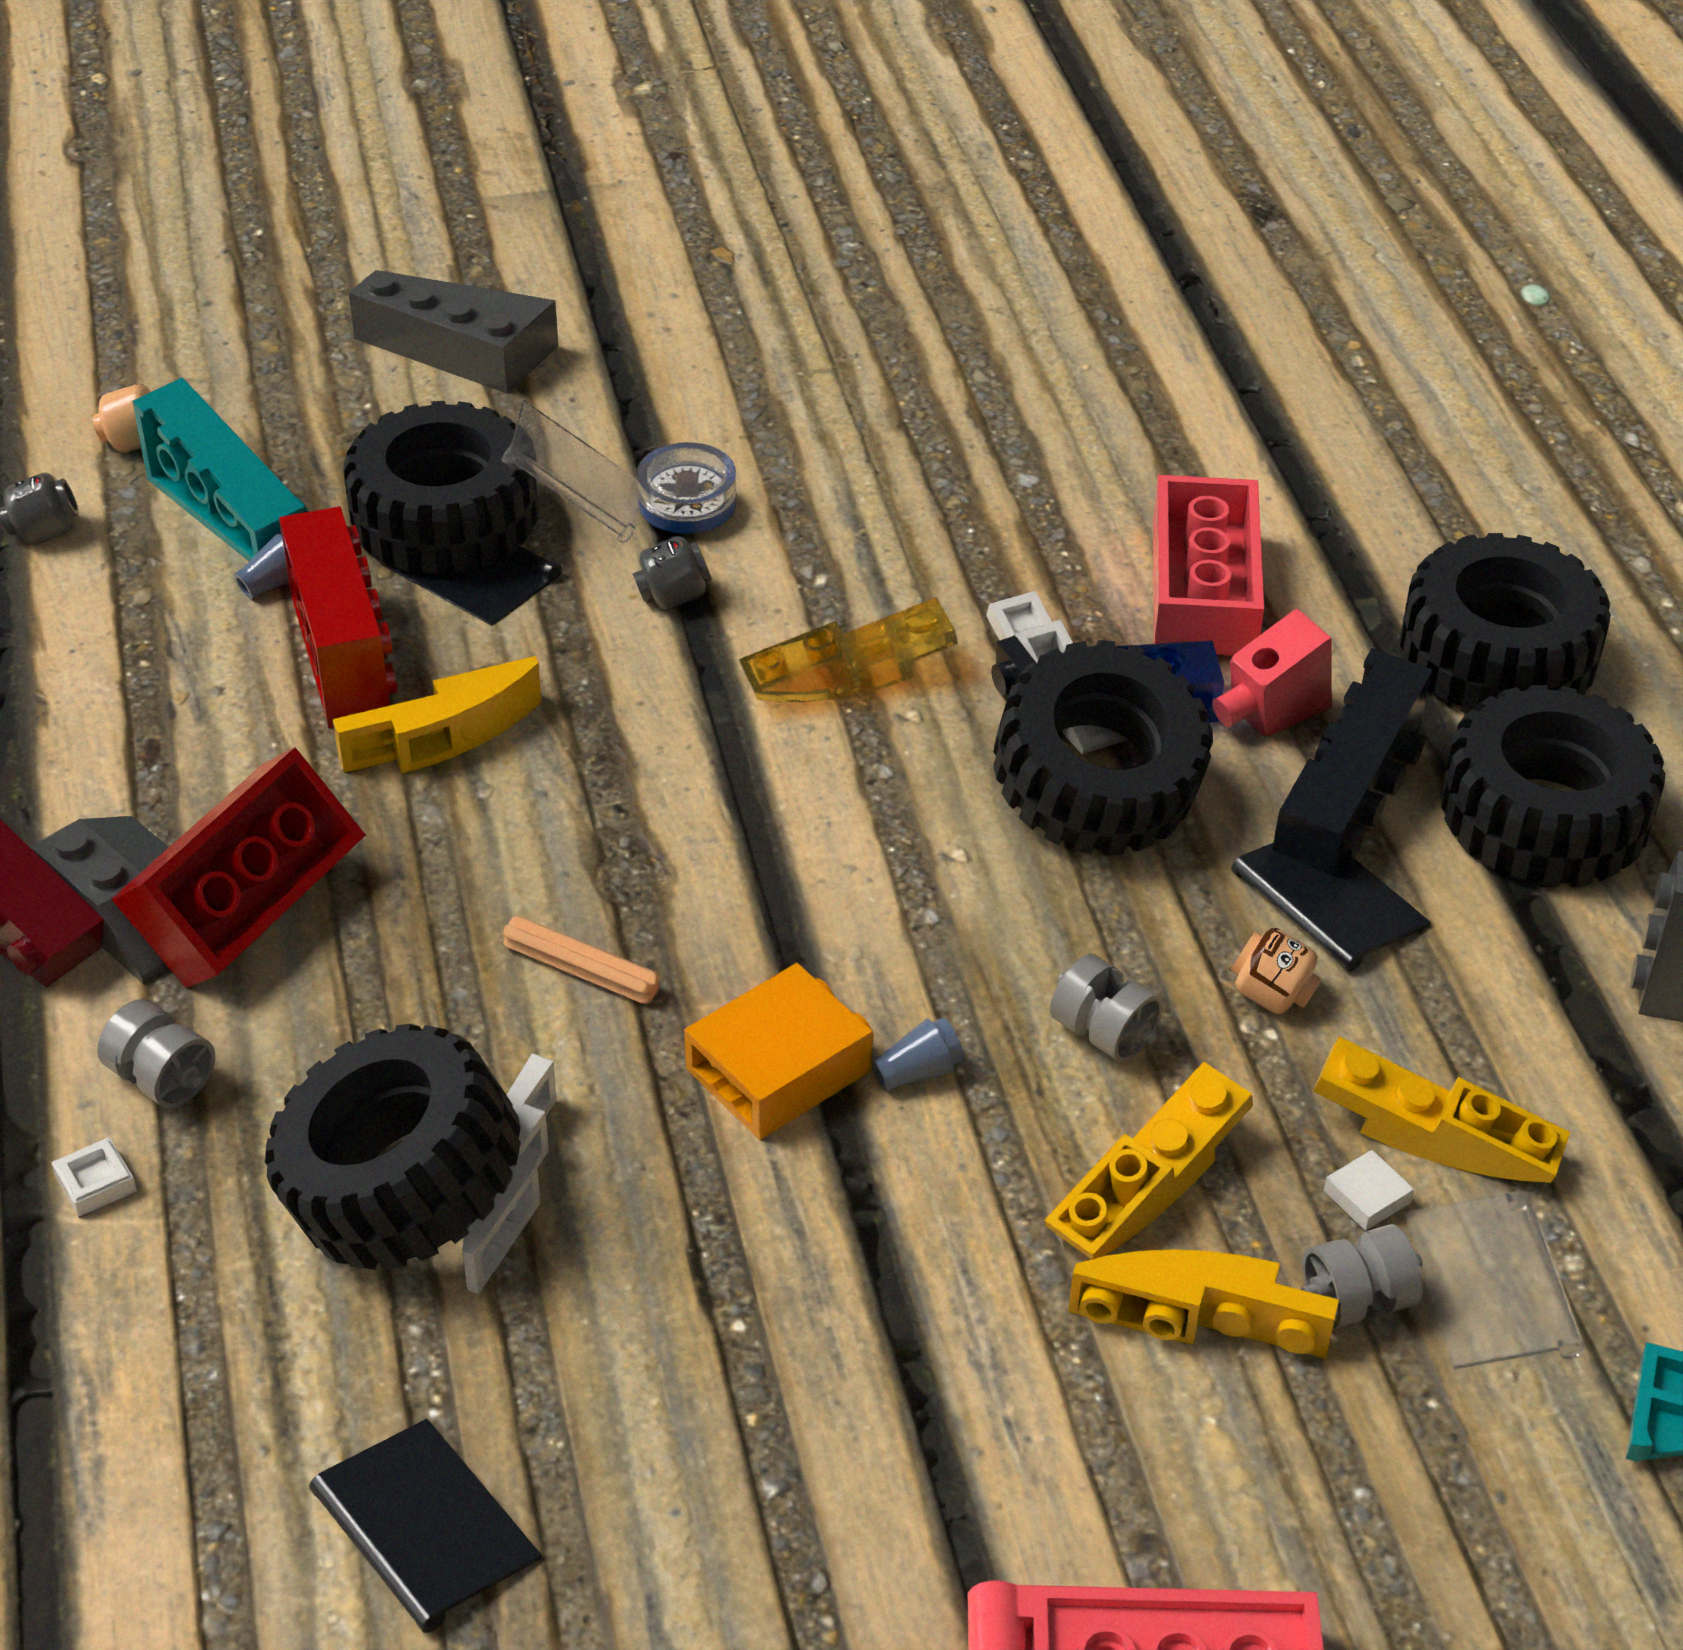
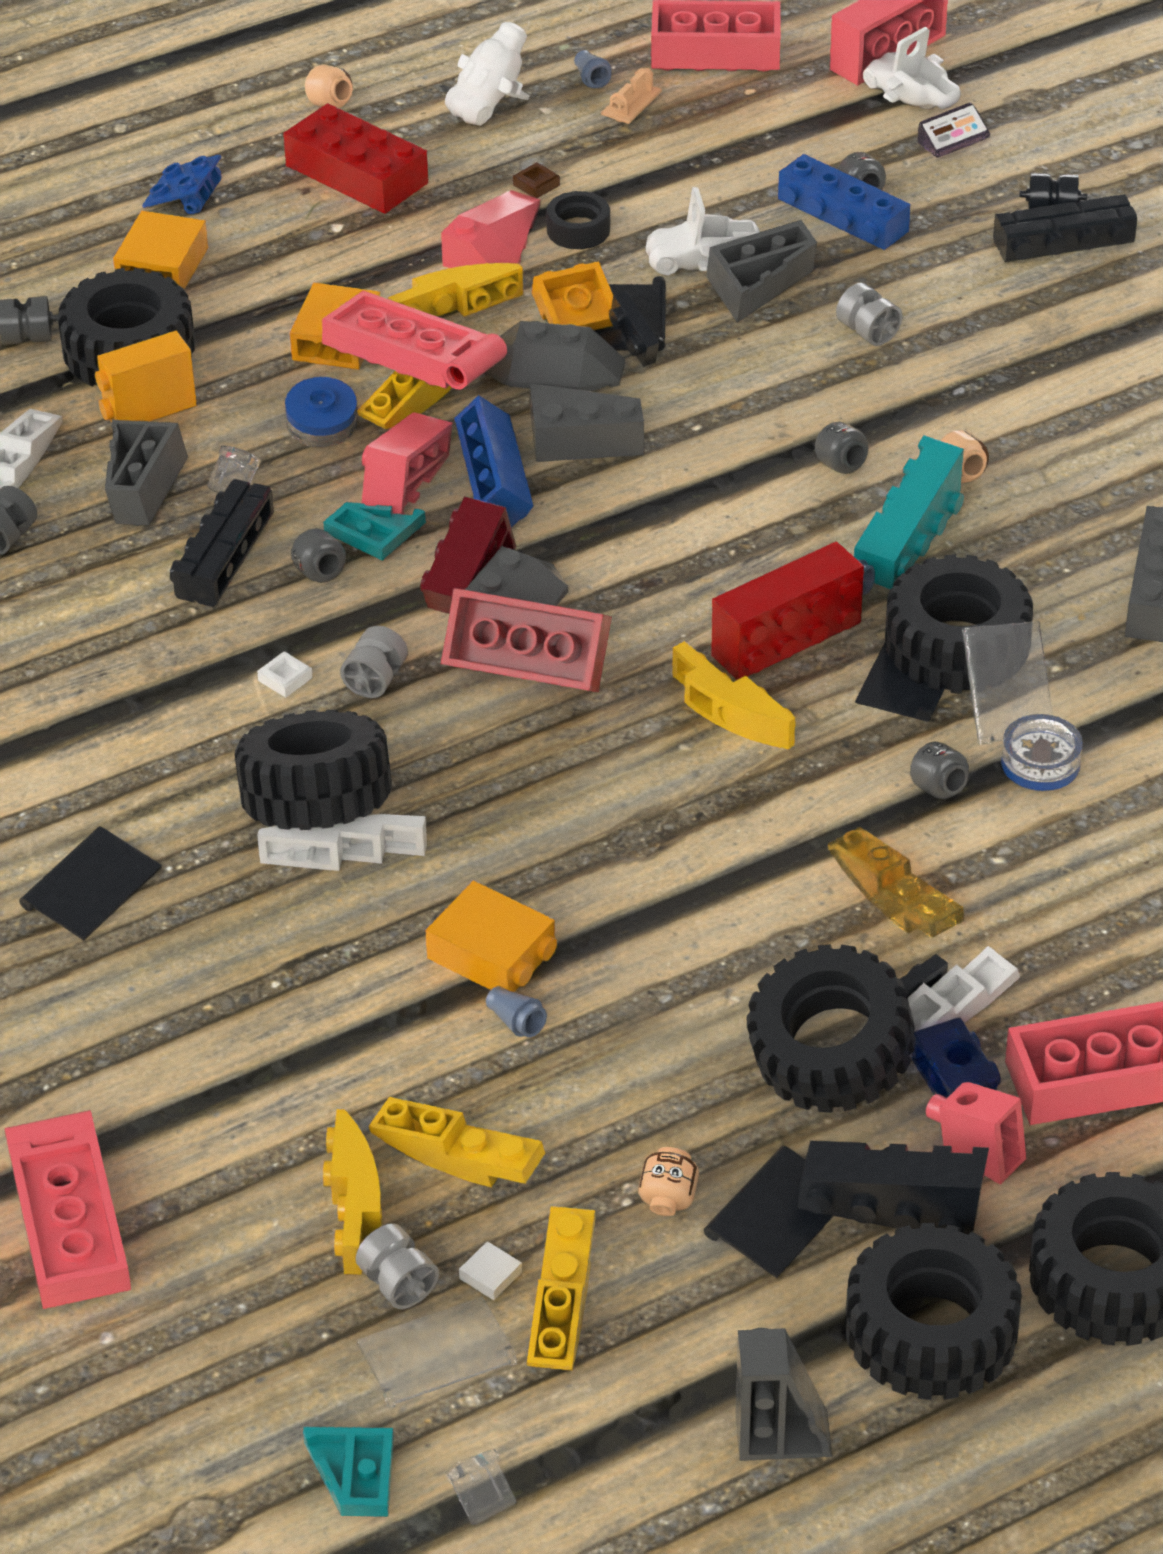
camera: 75 degrees right, 0 degrees up
light nougat axle [503,915,660,1004] -> none
light grey wheel [1050,954,1163,1062] -> none

